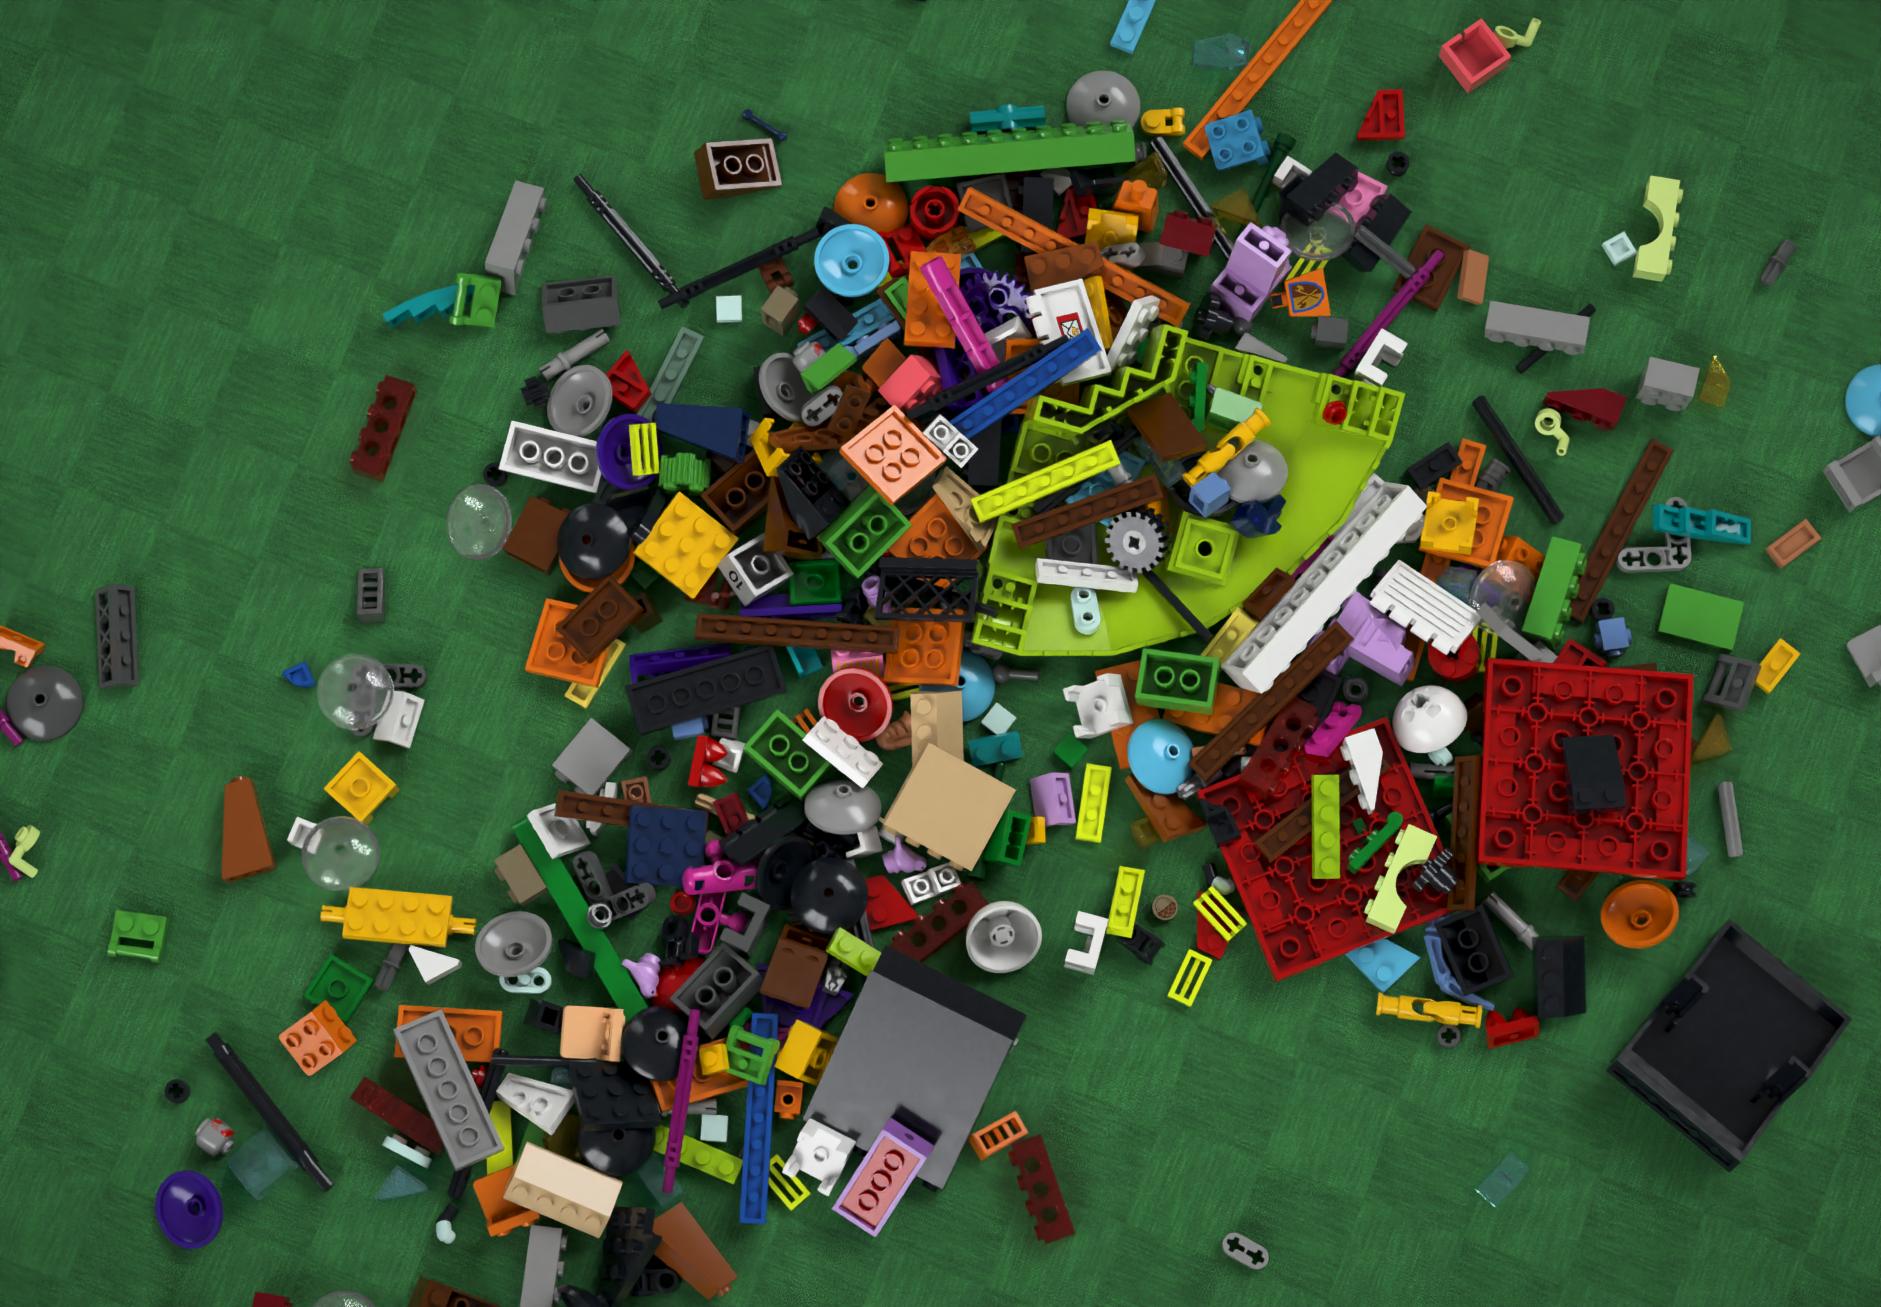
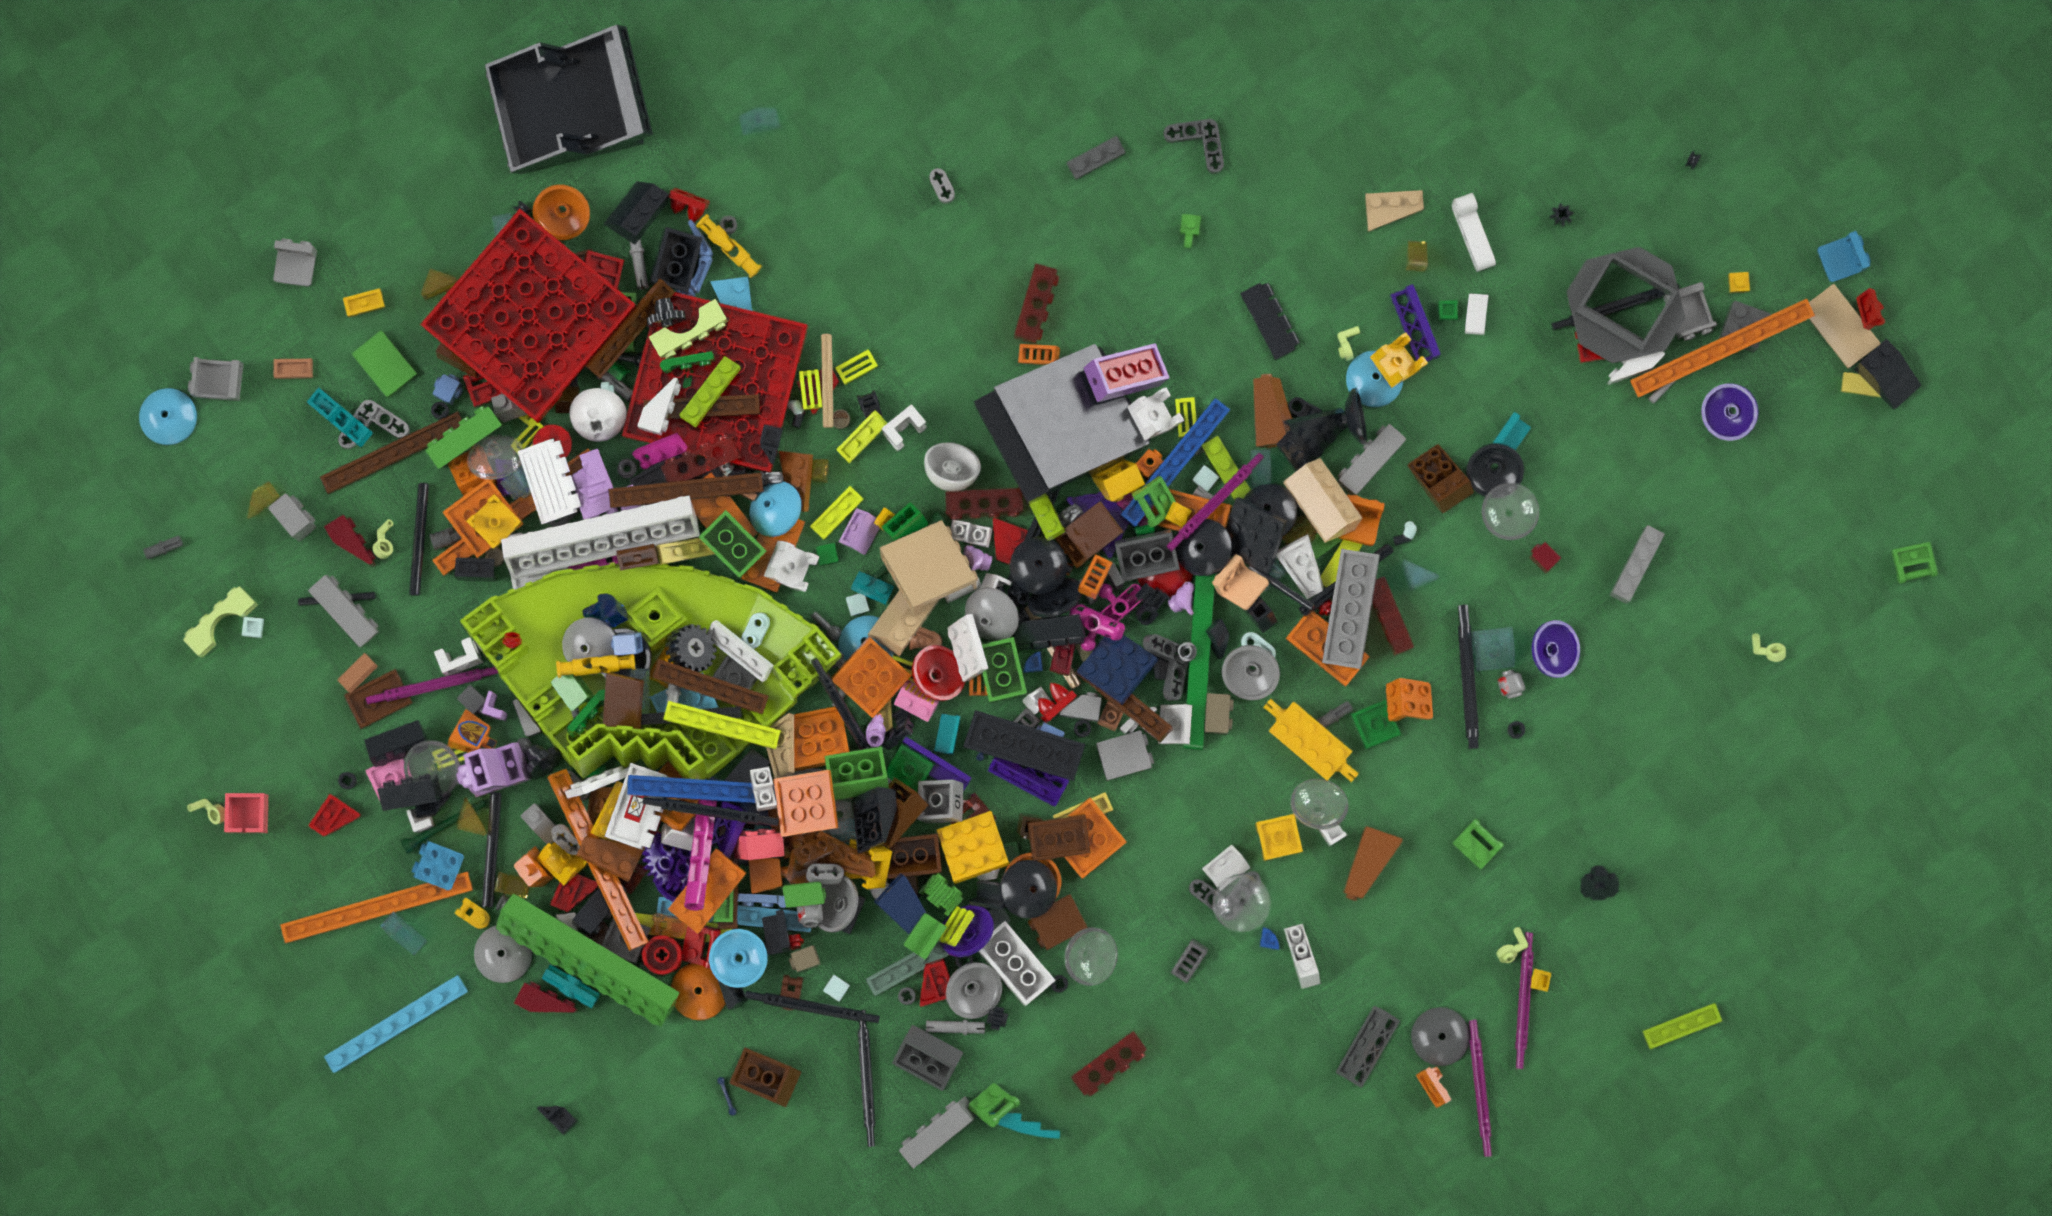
camera: 145 degrees left, 5 degrees up
light aqua plate [382,1134,432,1169] -> none
white slope [409,945,462,985] -> none
black beam [629,487,668,545] -> none
red plate [670,890,696,916] -> none
reddish brown tile [694,613,900,654] -> none
black fence [874,557,984,623] -> none
black panel [1069,167,1130,197] -> none
black slope [1084,419,1125,446] -> none
black bar [1142,570,1214,643] -> none
dark red slope [1159,210,1217,257] -> none
dark grey axle [1354,225,1416,278] -> none
light grey container [1476,602,1543,662] -> none
black slope [1561,734,1626,815] -> none
dark grey plate [1701,654,1761,713] -> none
light grey axle [1718,782,1743,857] -> none
none -> lavender panel [482,691,508,721]
none -> dark red slope [514,981,578,1013]
none -> red wing [584,250,624,288]
none -> tan axle [821,334,833,428]
none -> dark grey bush [898,987,916,1005]
none -> bright green panel [904,913,947,960]
none -> light grey slope [1060,692,1101,722]
none -> orange slope [1078,554,1113,599]
none -> white slope [1284,924,1320,989]

